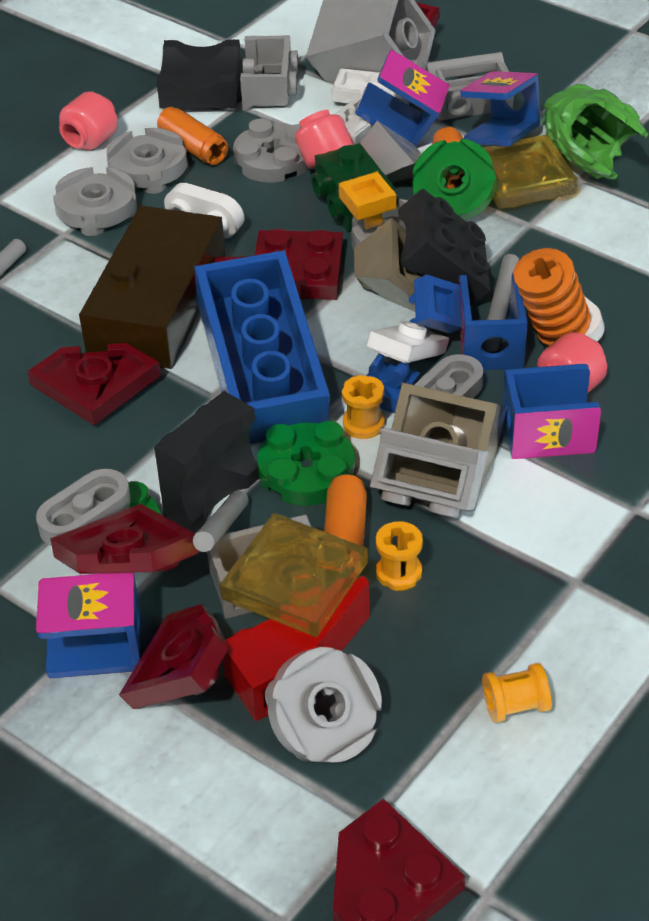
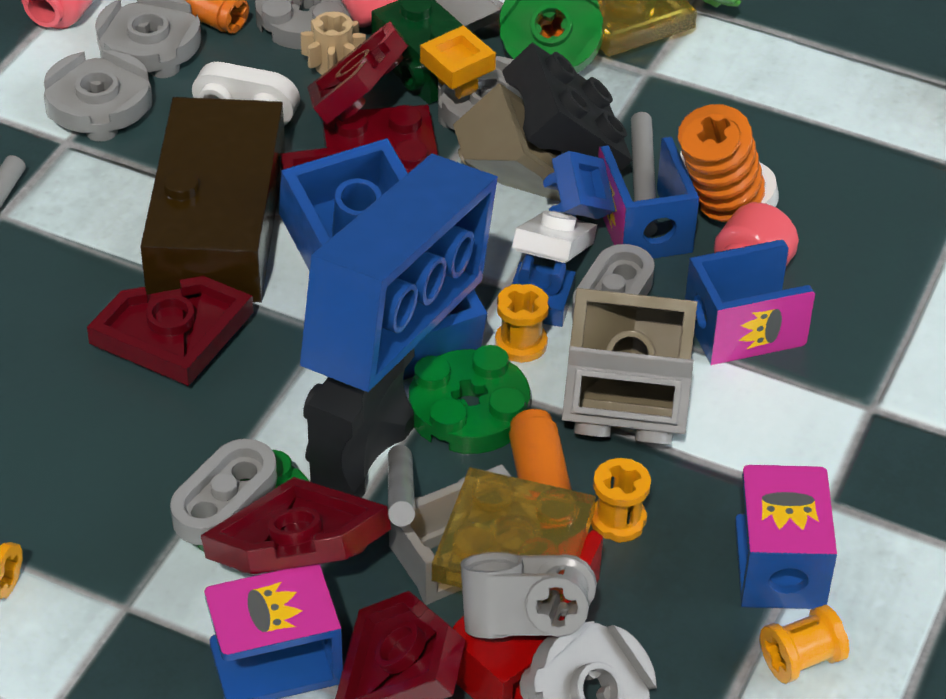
camera: 15 degrees left, 0 degrees up
none -> blue brick [300,153,498,392]
none -> tan gear [301,11,366,75]
none -> dark red plate [307,21,408,124]
none -> light grey piece [461,552,597,639]
none -> piece [735,465,837,609]

